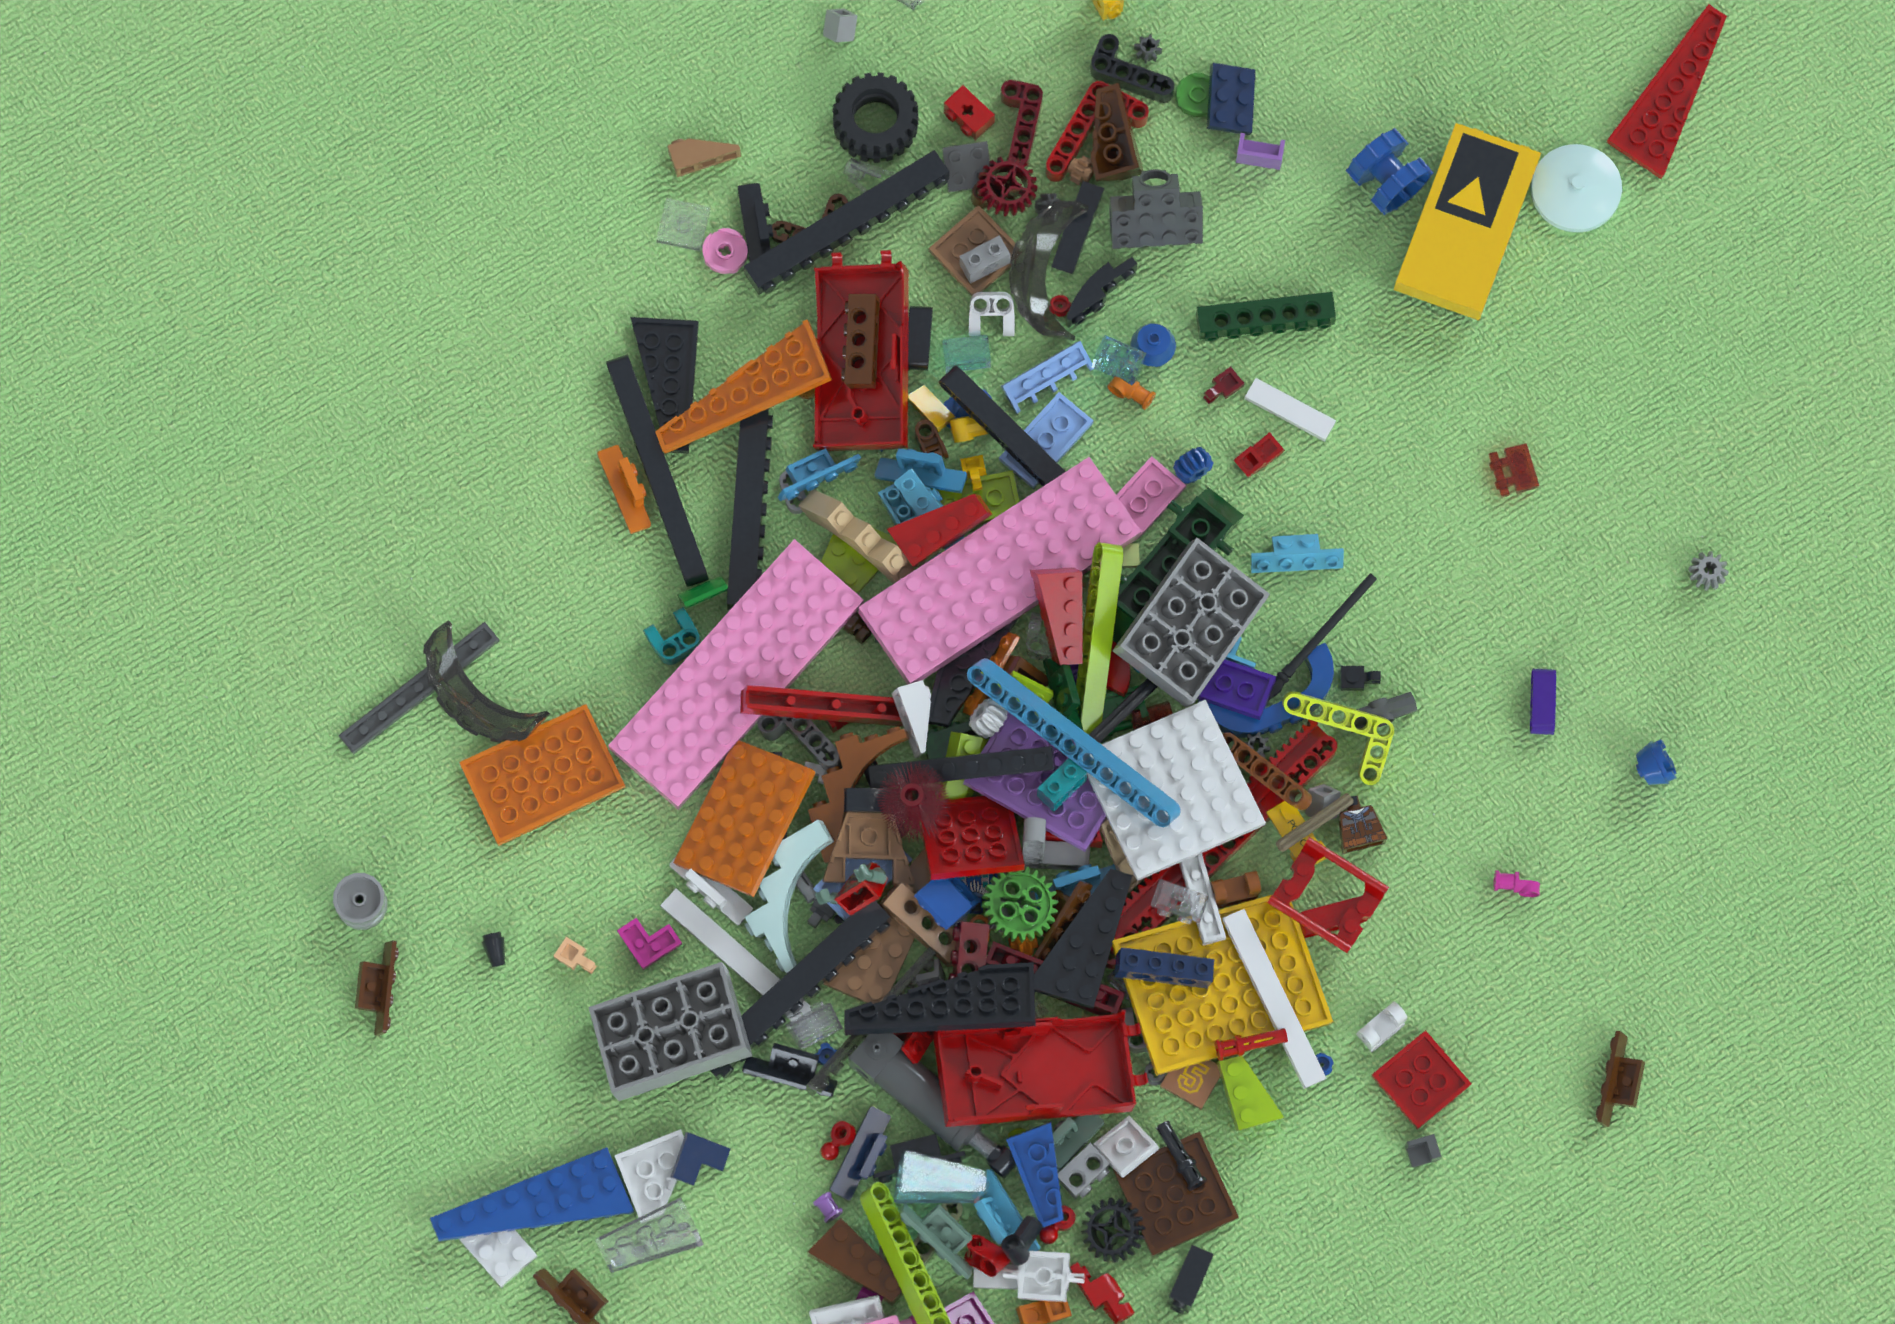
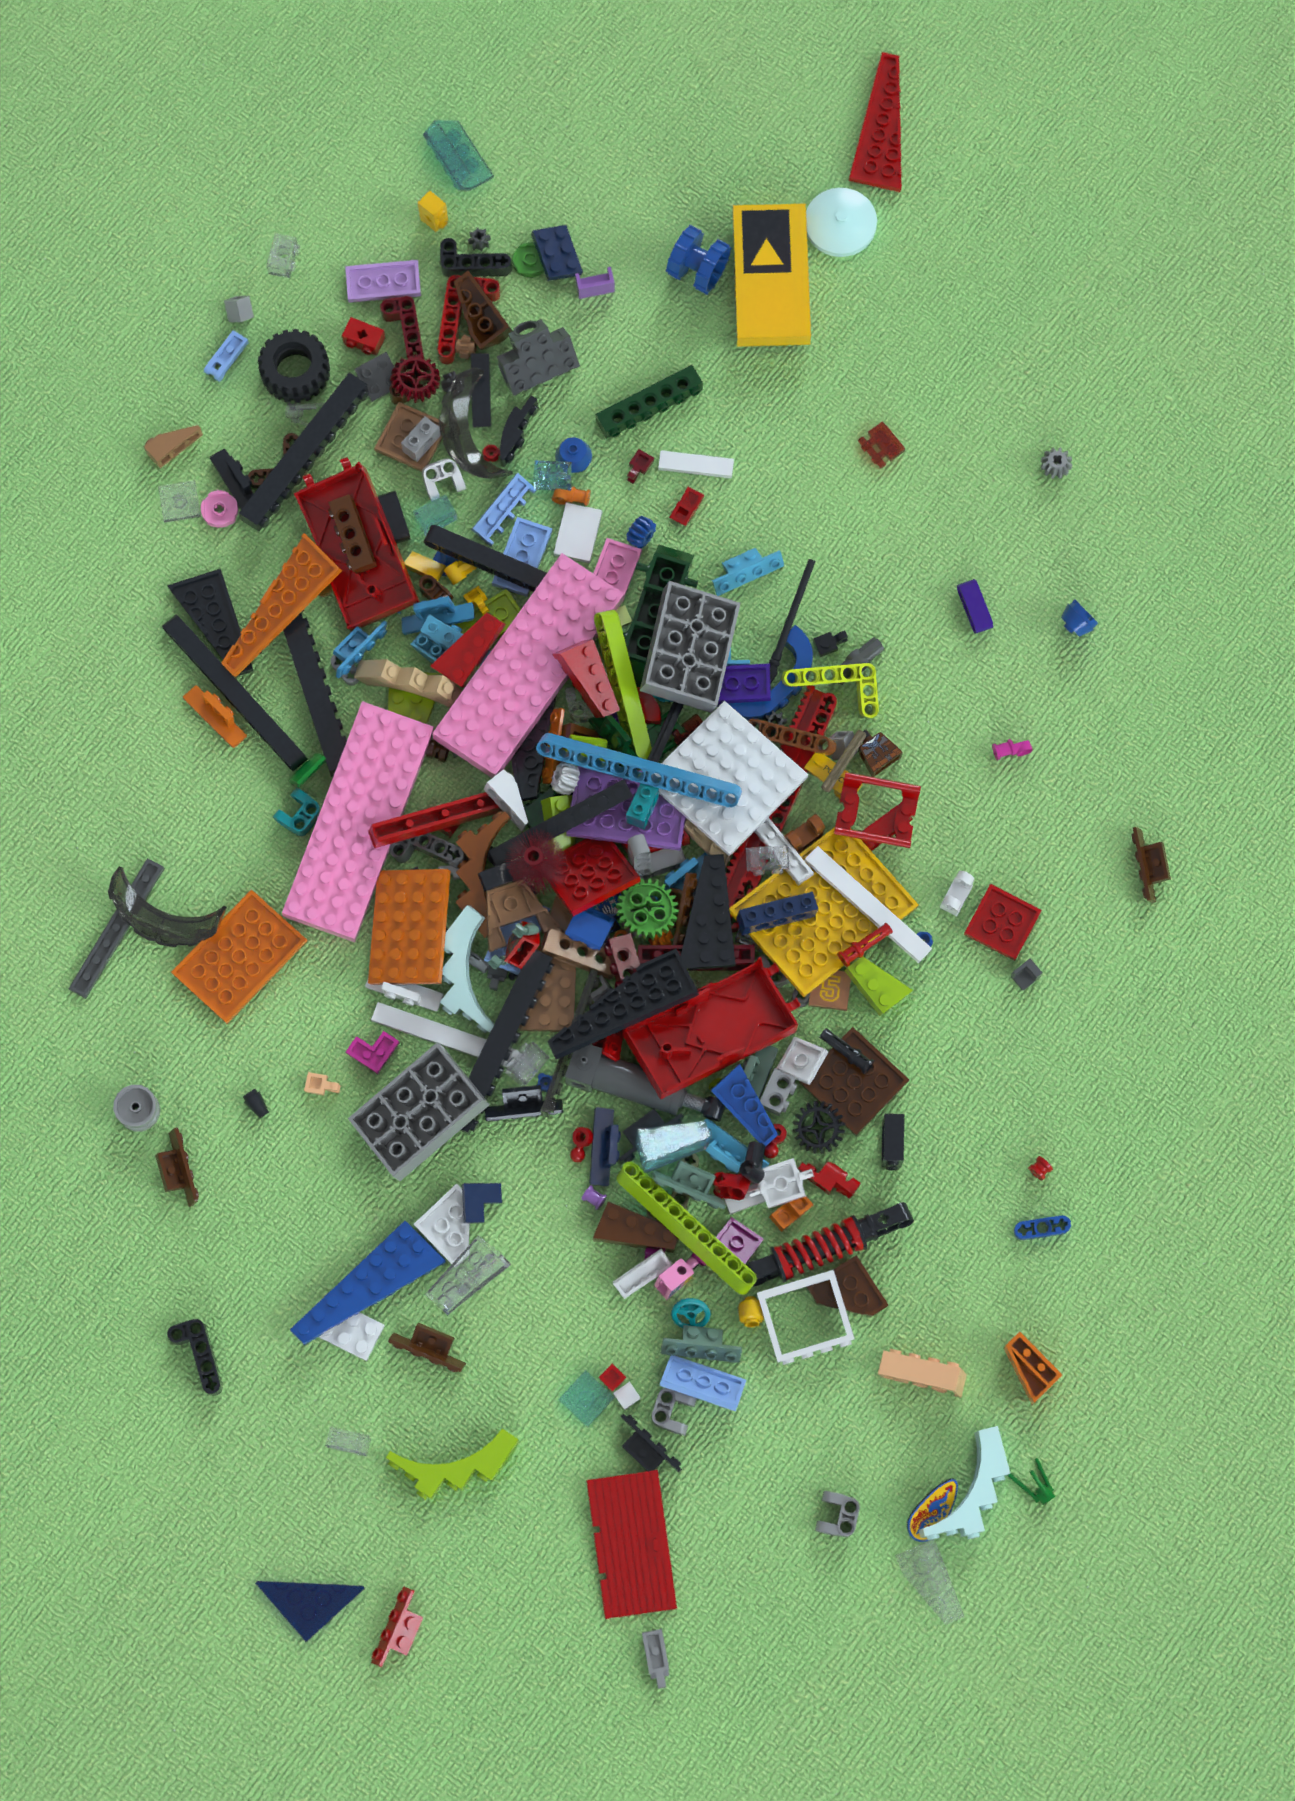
camera: 20 degrees left, 0 degrees up
none -> black beam [167,1319,223,1396]
none -> light blue plate [204,330,249,382]
none -> lavender plate [345,260,421,303]
none -> white tile [554,503,602,563]

